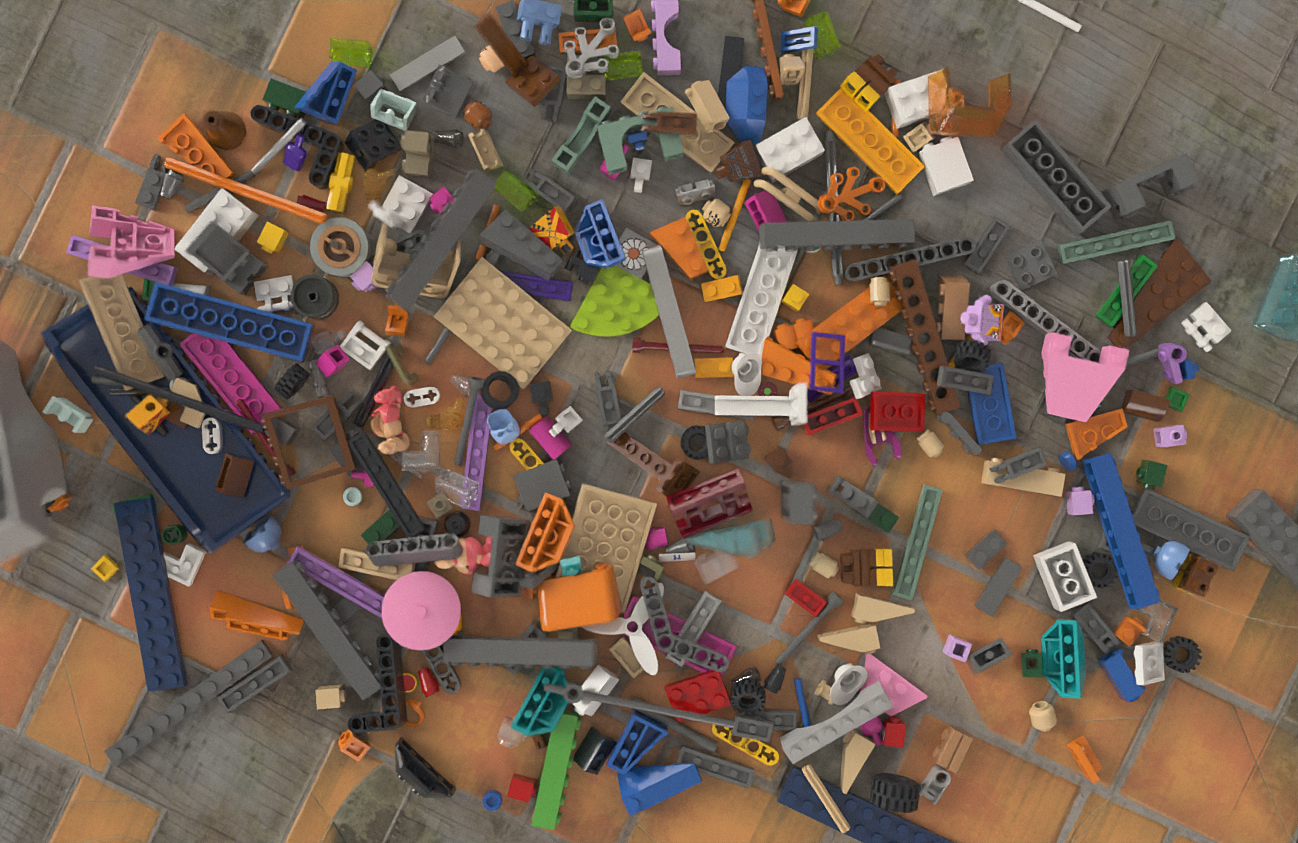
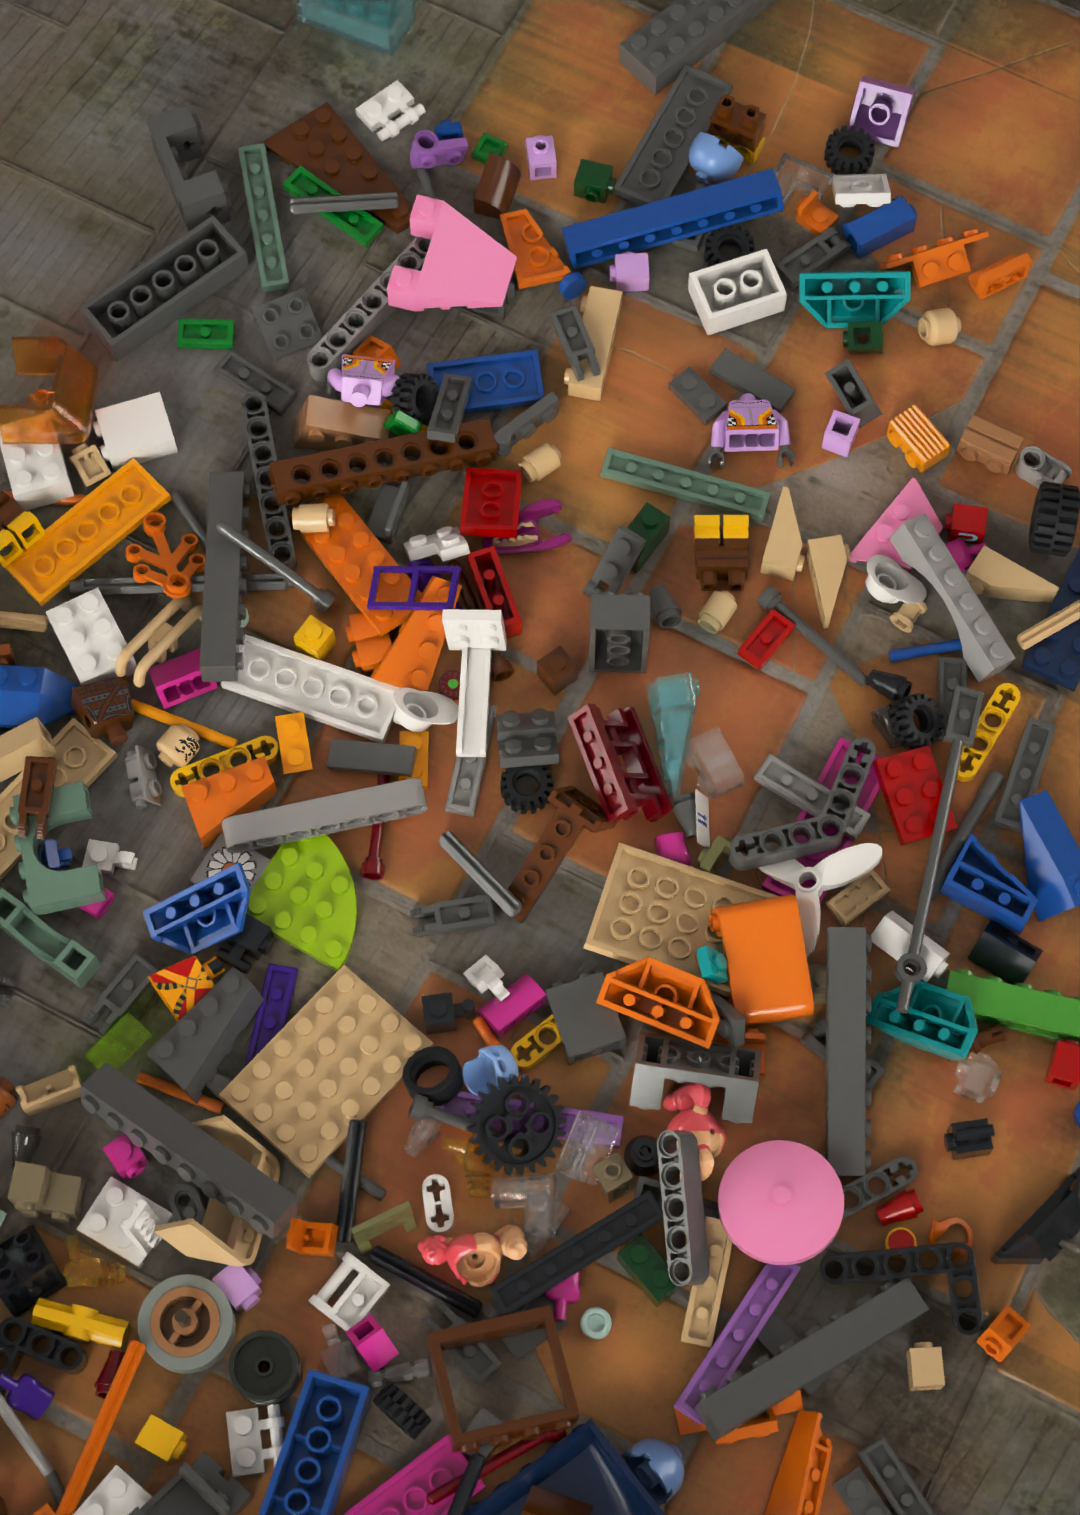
camera: 85 degrees left, 20 degrees down
none -> green plate [177,318,235,350]
none -> dark grey piece [216,521,337,614]
none -> dark grey tile [326,739,417,777]
none -> black axle [336,1119,367,1243]
none -> green tile [383,410,422,436]
none -> black gear [466,1074,567,1176]
none -> lavender torso [708,393,795,470]
none -> medium lavender slope [847,76,915,147]
none -> orange bracket [879,228,989,288]
none -> light orange brick [887,404,951,473]
none -> black brick [944,1118,994,1160]

